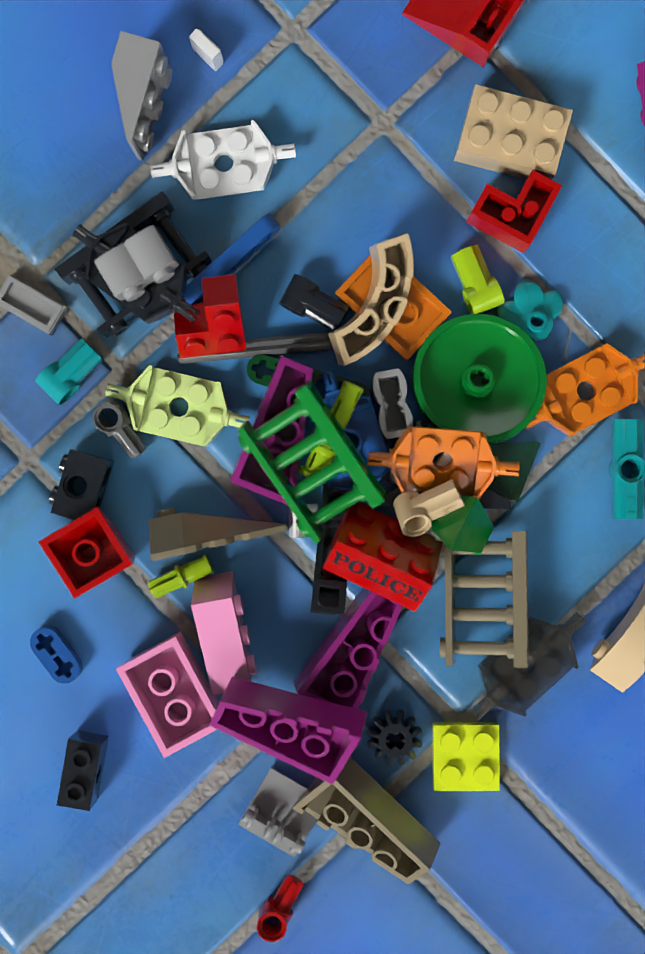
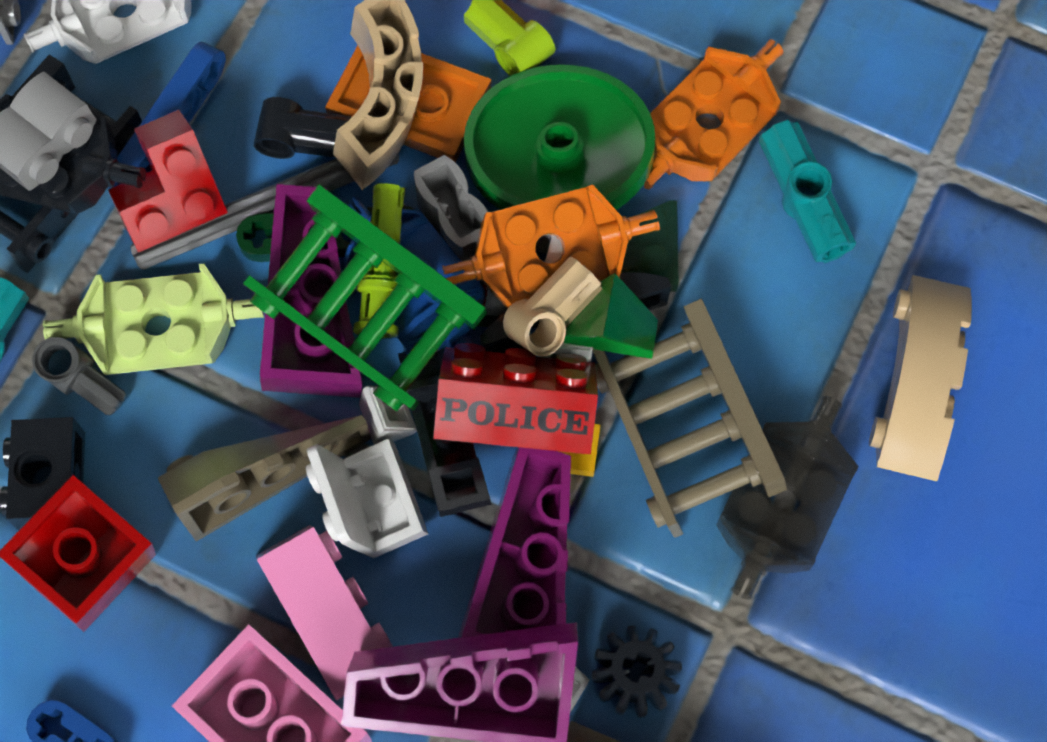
camera: 25 degrees left, 20 degrees down
lime axle [148,554,214,598] -> none
neon yellow plate [432,722,500,791] -> none
teal plate [496,279,563,341] -> none
none -> white bracket [306,439,429,558]

